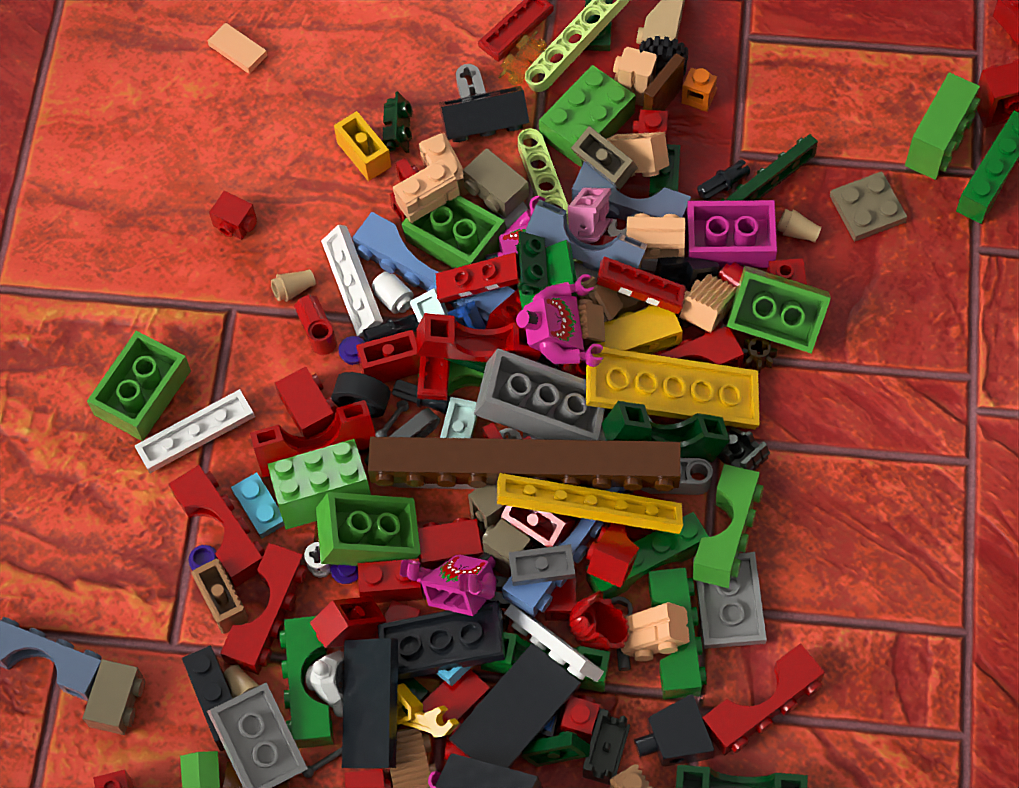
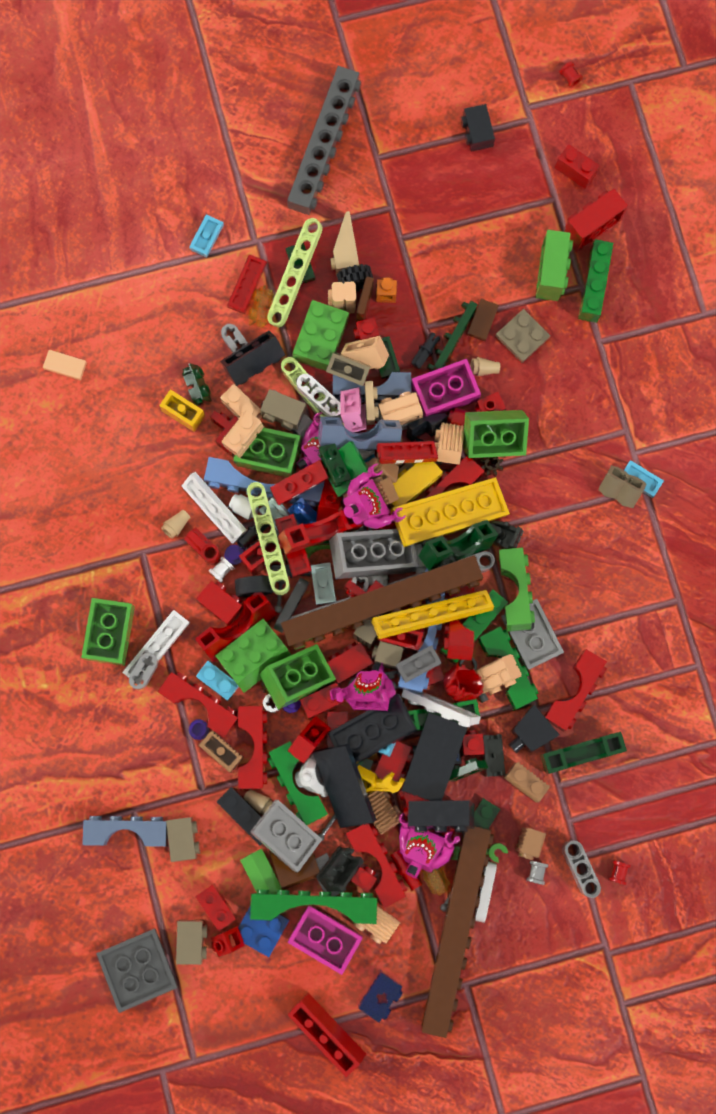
camera: 30 degrees left, 15 degrees up
red brick [209,191,257,240] -> none
none -> light grey beam [129,653,158,690]
none -> white bush [208,557,235,583]
none -> yellowish green beam [247,482,290,595]
none -> white beam [297,374,341,417]
none -> tan plate [365,381,379,425]
none -> reddish brown tile [467,299,499,342]
none -> dark tan brick [598,465,646,508]
none -> medium azure plate [624,460,664,498]

